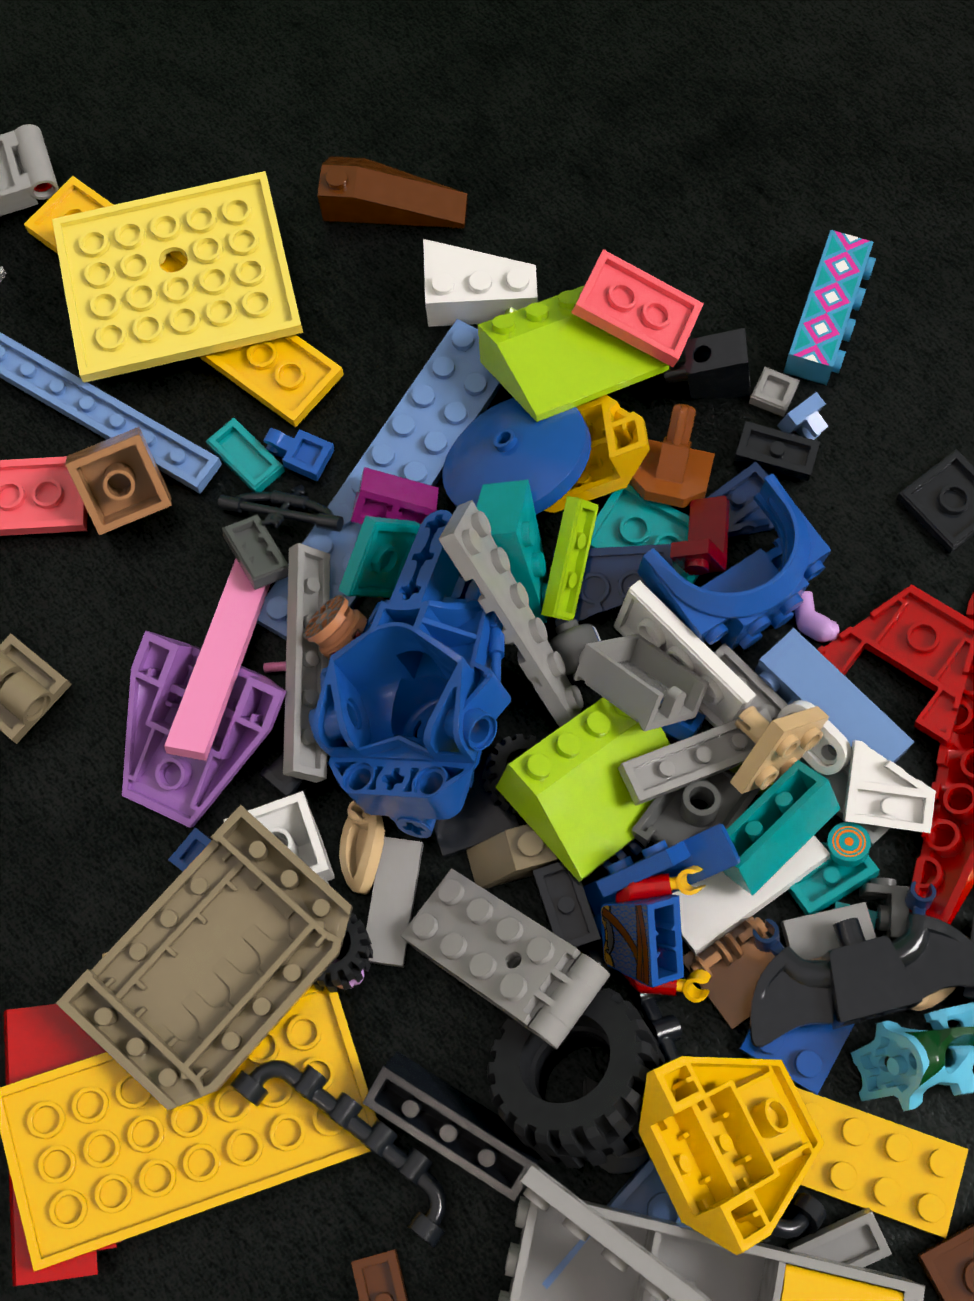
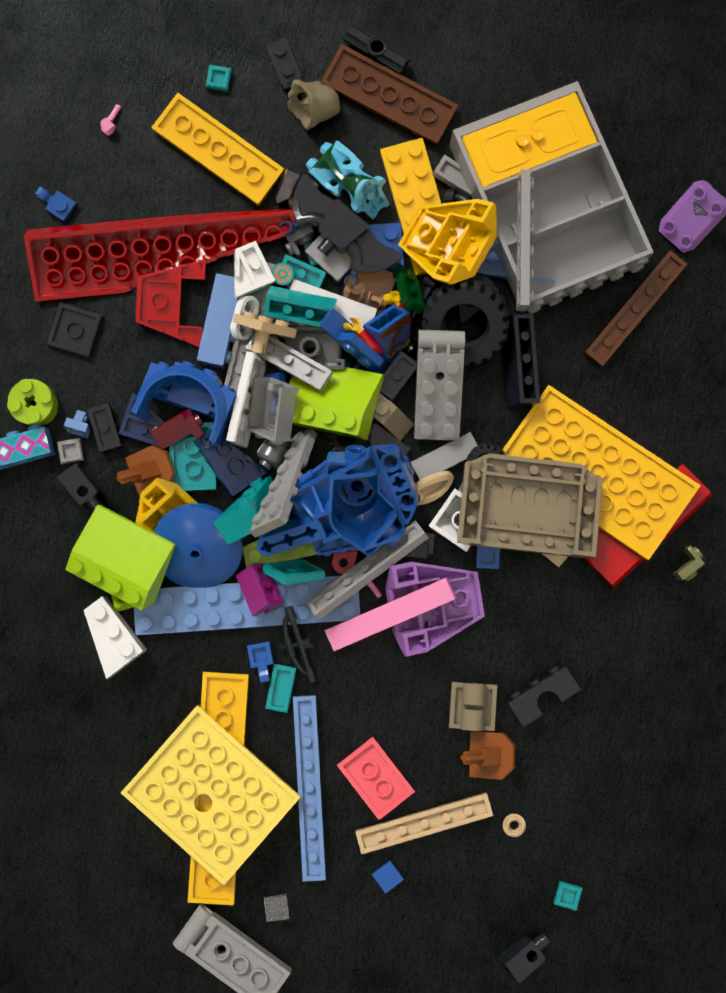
camera: 125 degrees left, 15 degrees up
medium nougat brick [65,427,172,535] -> none
dark grey plate [222,514,289,590] -> none
black bar [230,1060,447,1248] -> none
nougat wheel [303,595,367,659] -> none
reddish brown wedge [317,157,468,228] -> none
lime tile [541,496,599,621] -> none
coral plate [571,249,704,367] -> none
lavender arm [795,591,839,642] -> none
none -> lime brick [7,379,59,426]
none -> dark green hinge [392,263,425,314]

